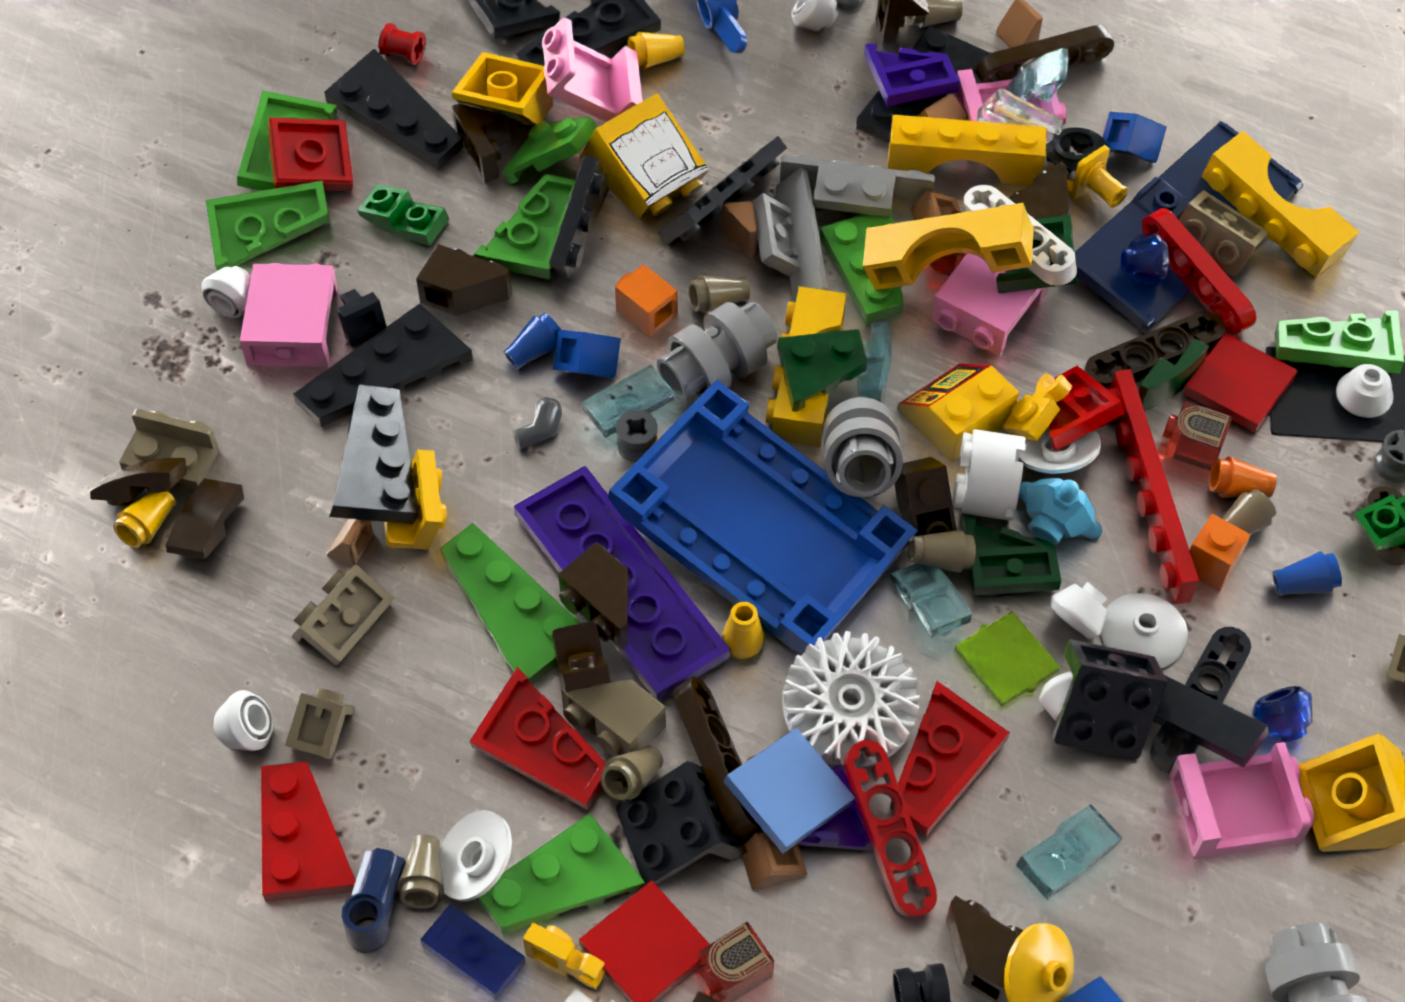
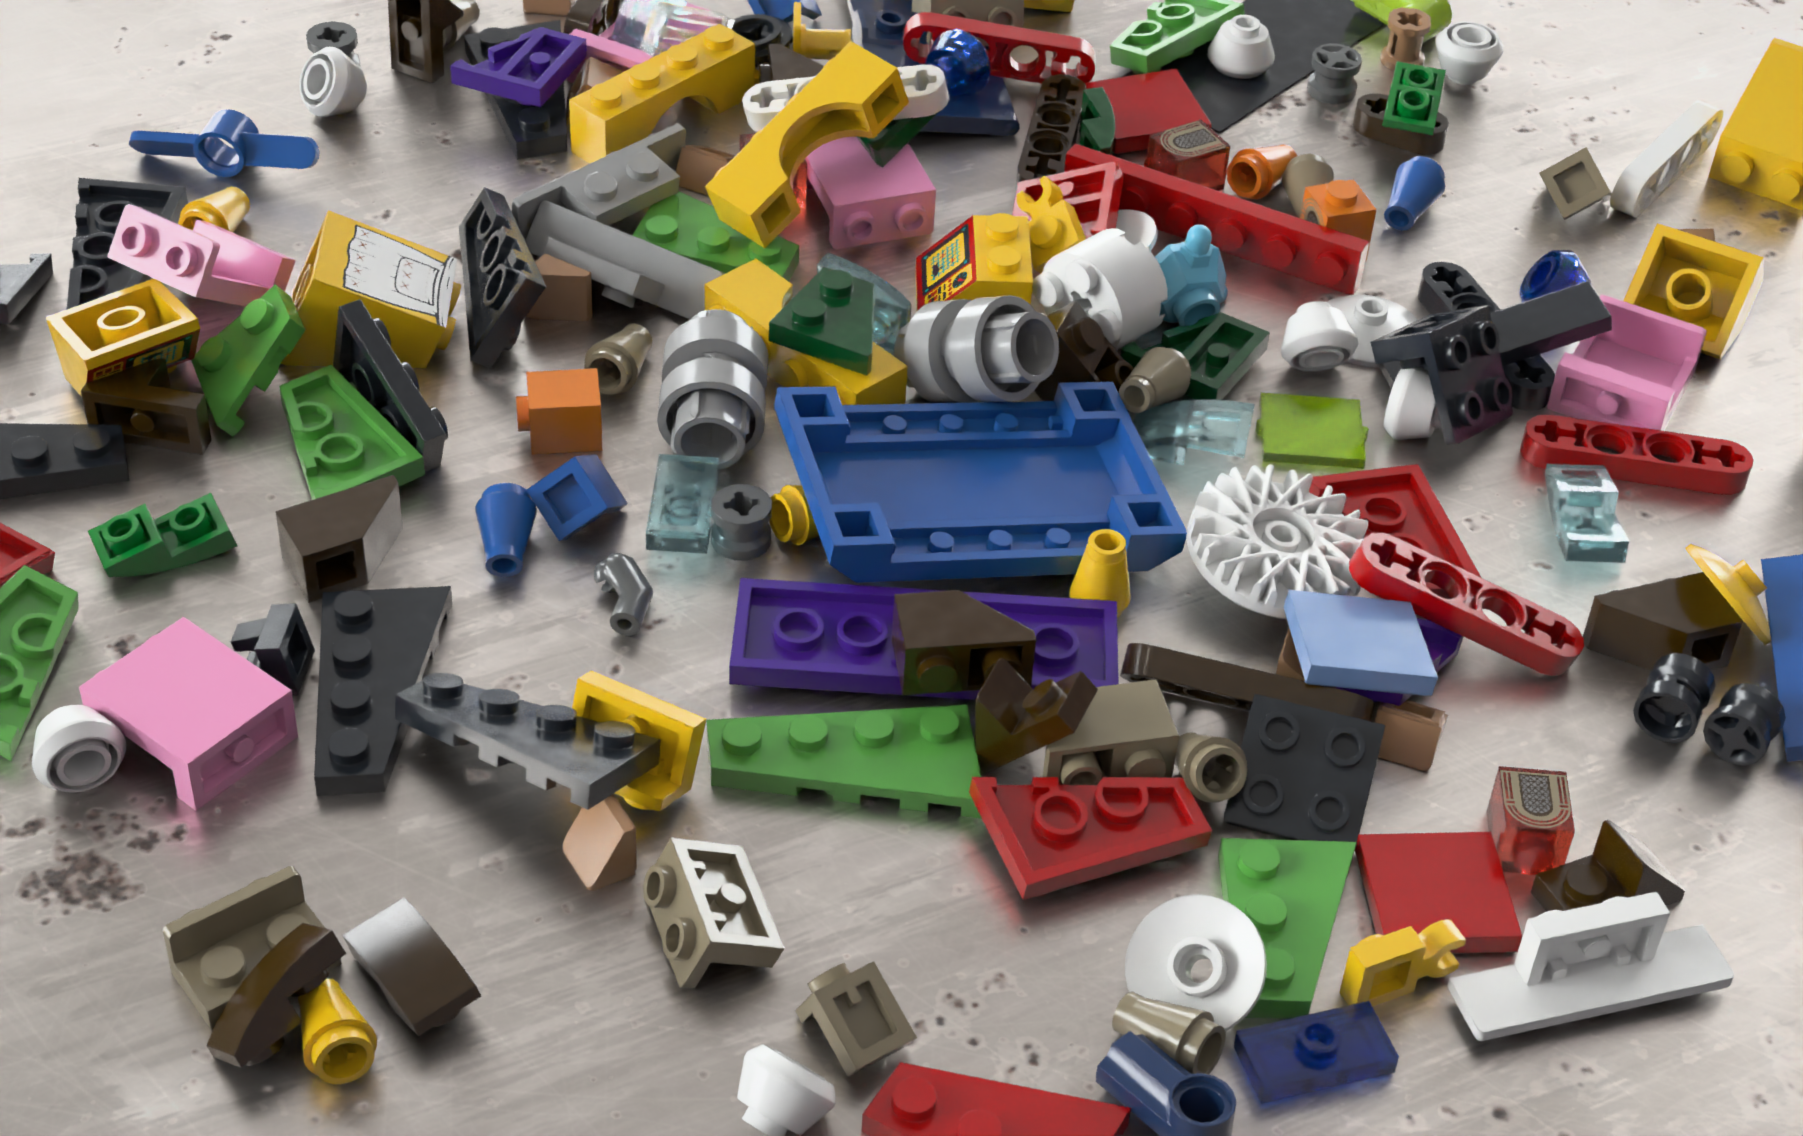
camera: 55 degrees left, 15 degrees down
none -> red beam [1520,415,1754,495]

